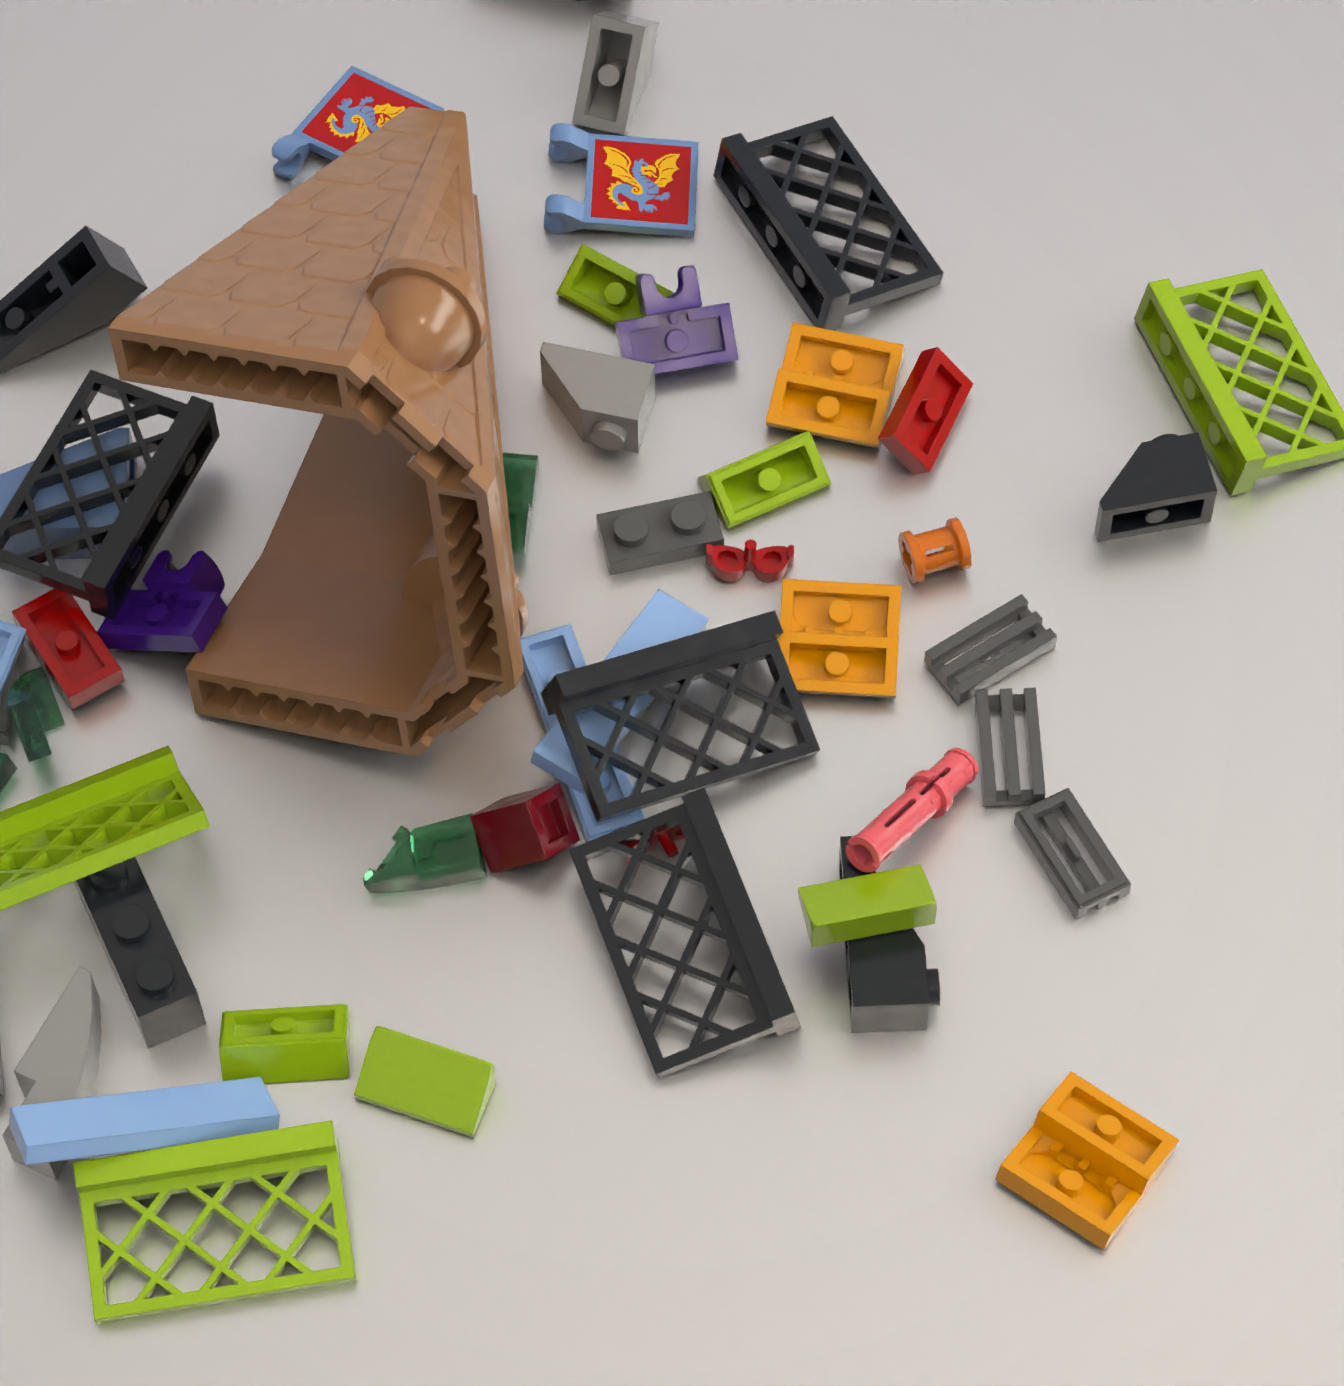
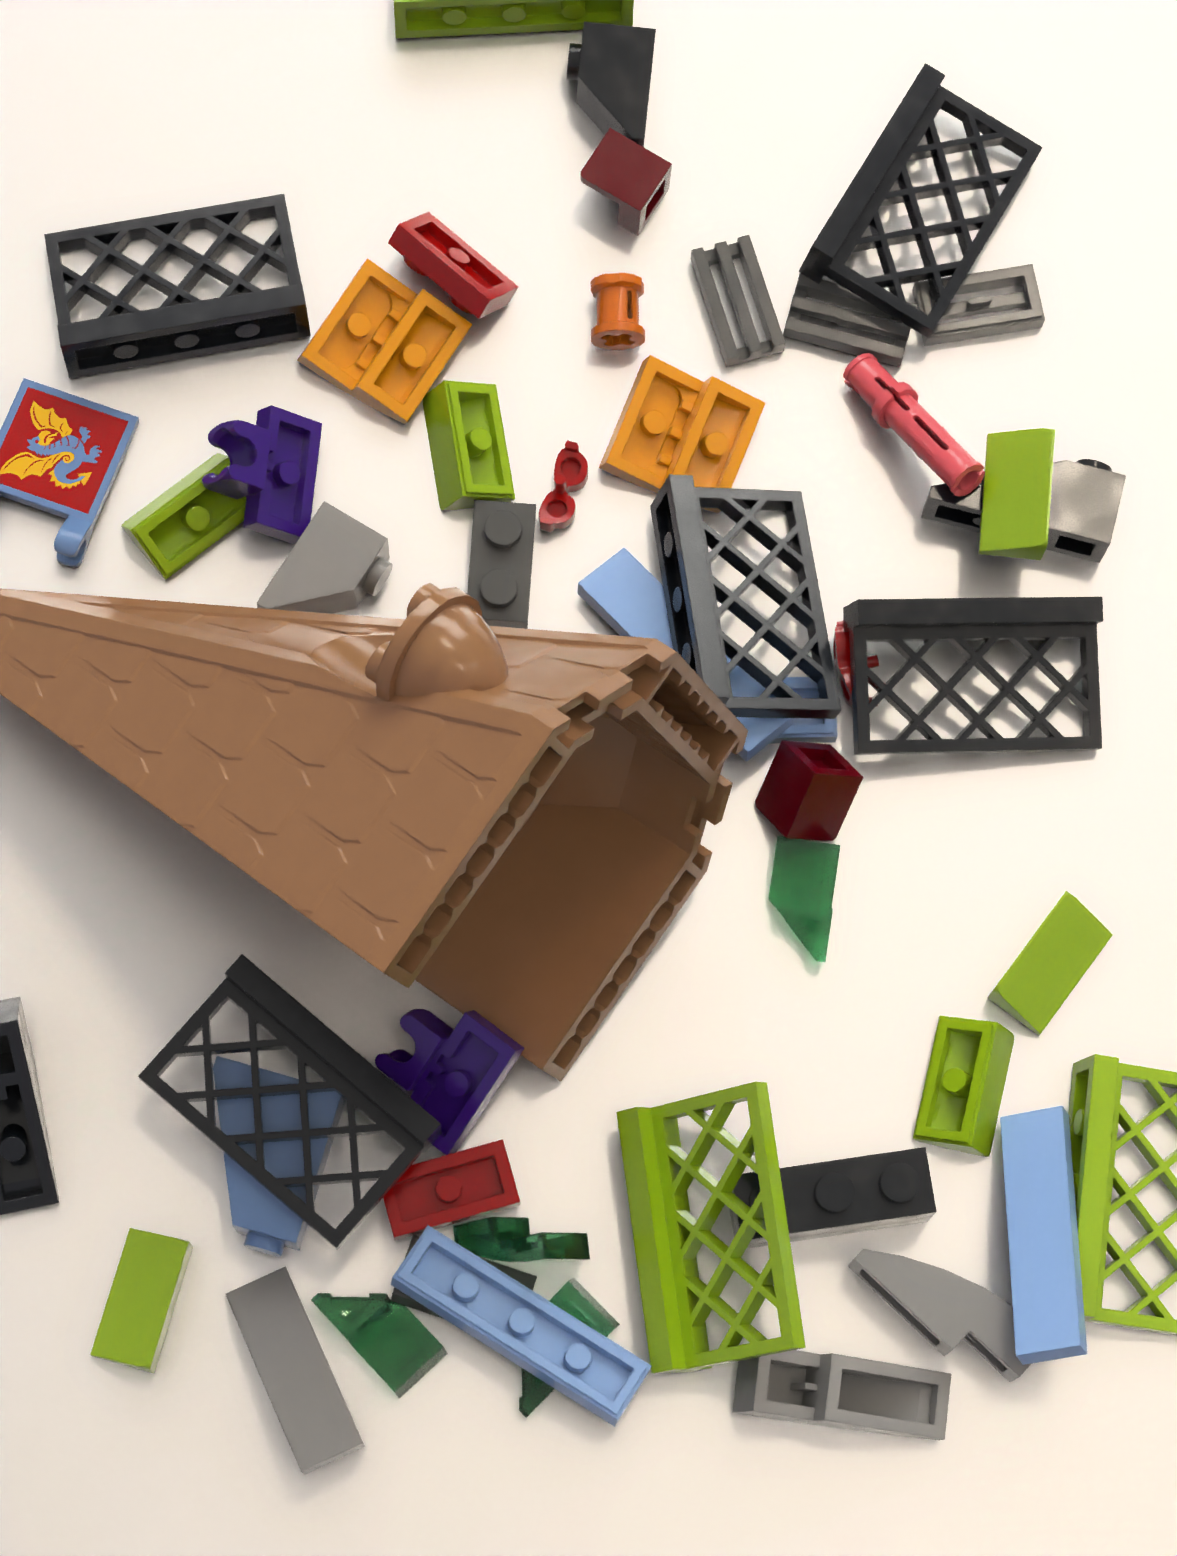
camera: 80 degrees left, 15 degrees up
none -> dark red panel [580,128,672,236]
none -> black fence [798,63,1043,338]

